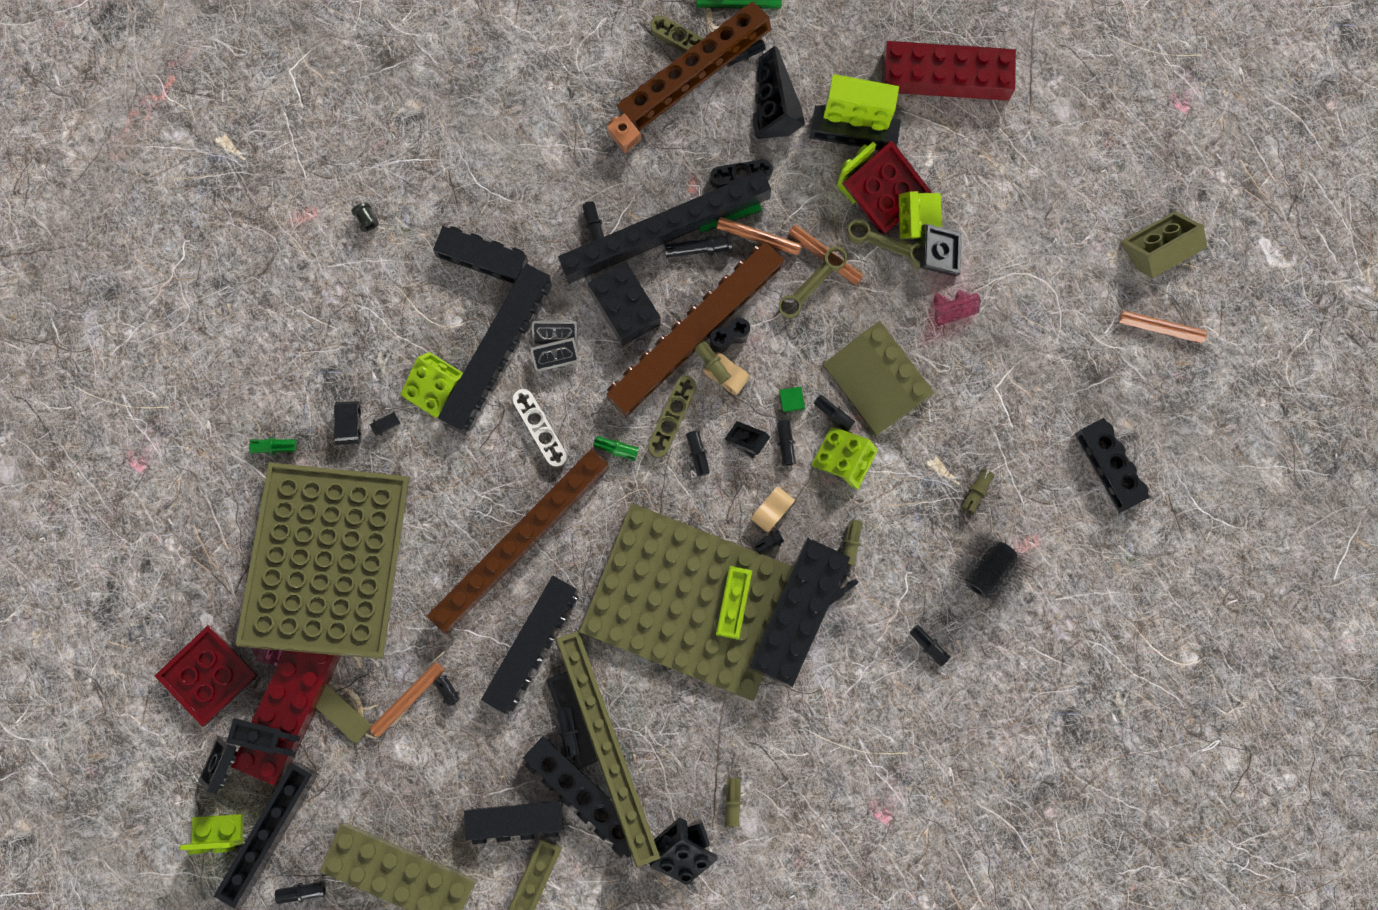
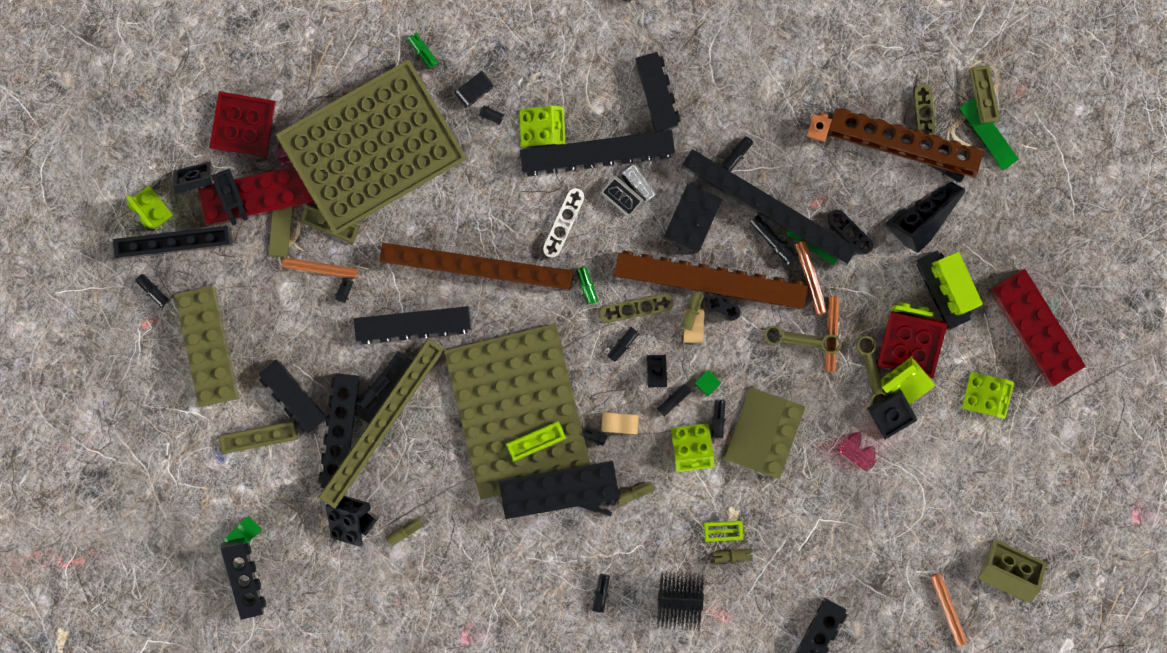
camera: 60 degrees right, 10 degrees up
none -> olive tile [300,205,360,244]
none -> lime tile [704,520,743,542]
none -> lime bracket [962,372,1014,419]

